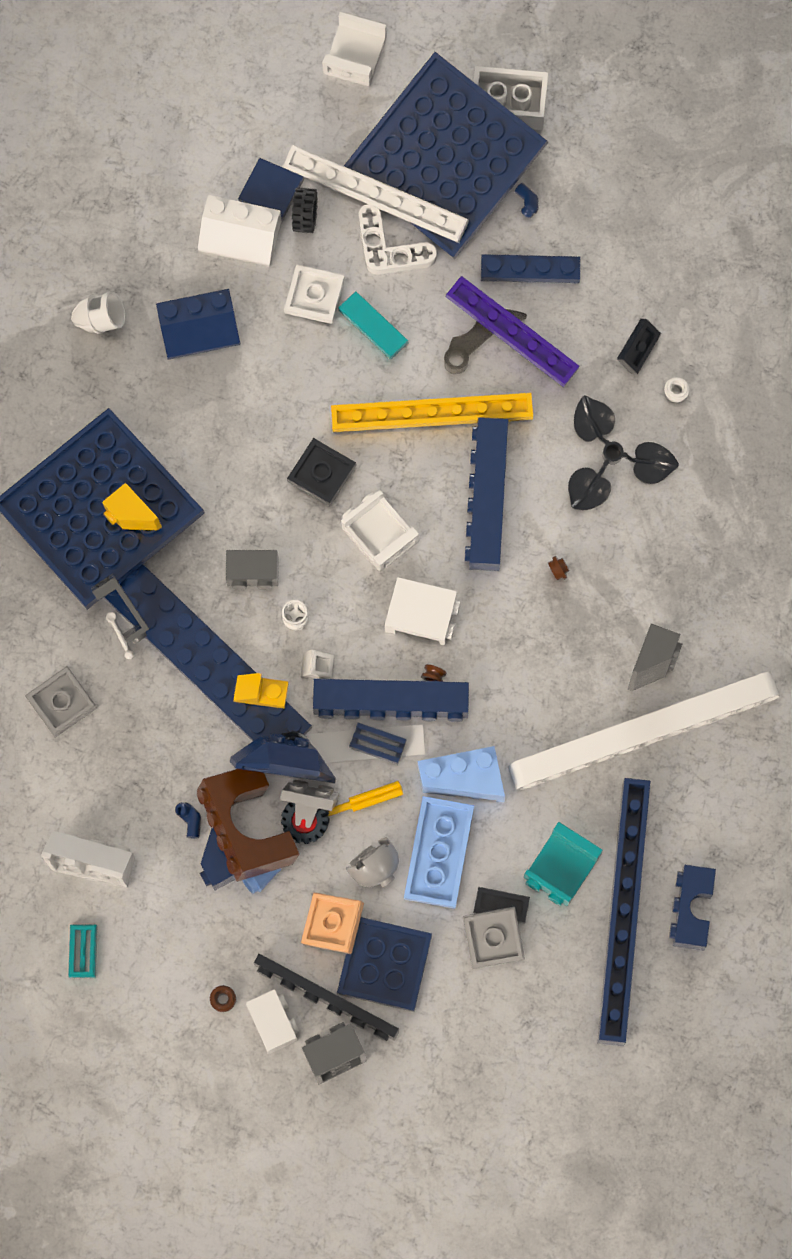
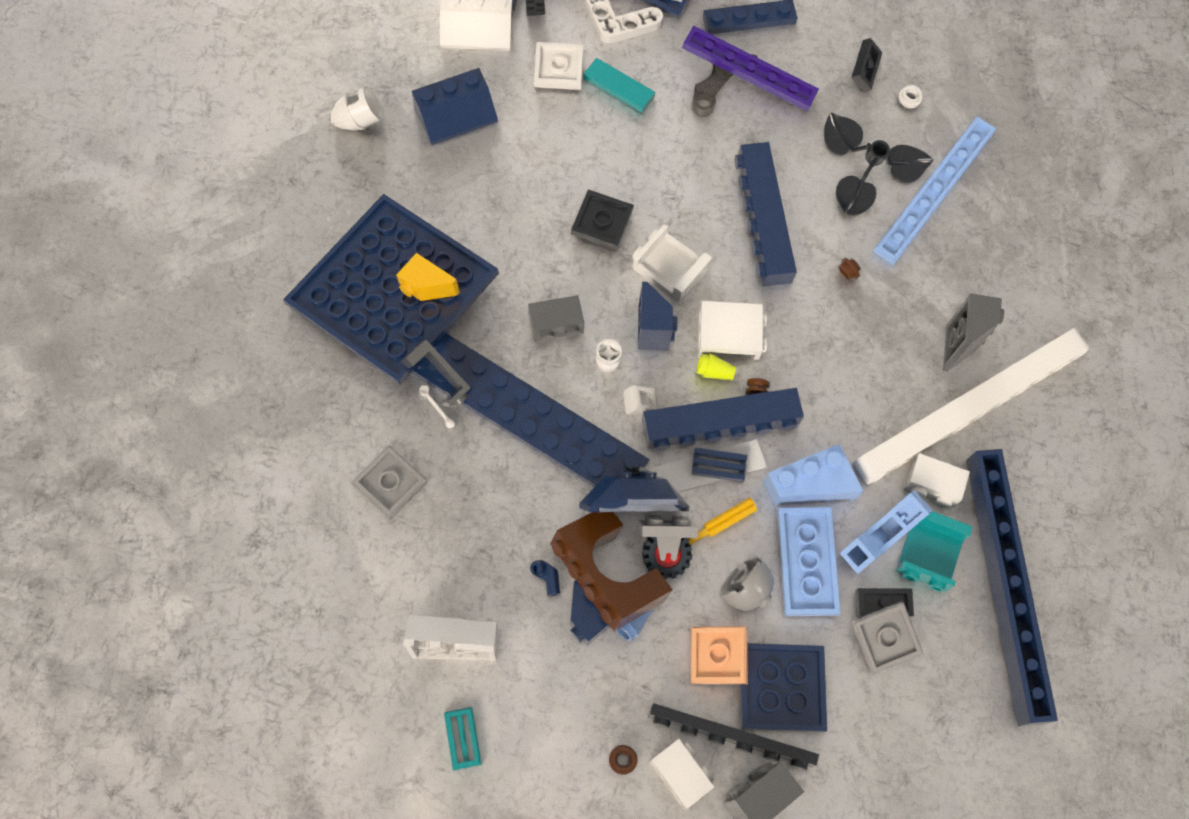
camera: 20 degrees left, 5 degrees down
yellow slope [233,673,289,709] -> none
yellow plate [331,393,533,432] -> none
dark blue arch [669,864,716,951] -> none
none -> dark blue slope [638,282,678,351]
none -> neon yellow cone [696,353,736,381]
none -> light blue arch [840,490,933,574]
none -> light blue tile [873,116,997,265]
none -> white brick [904,453,970,507]

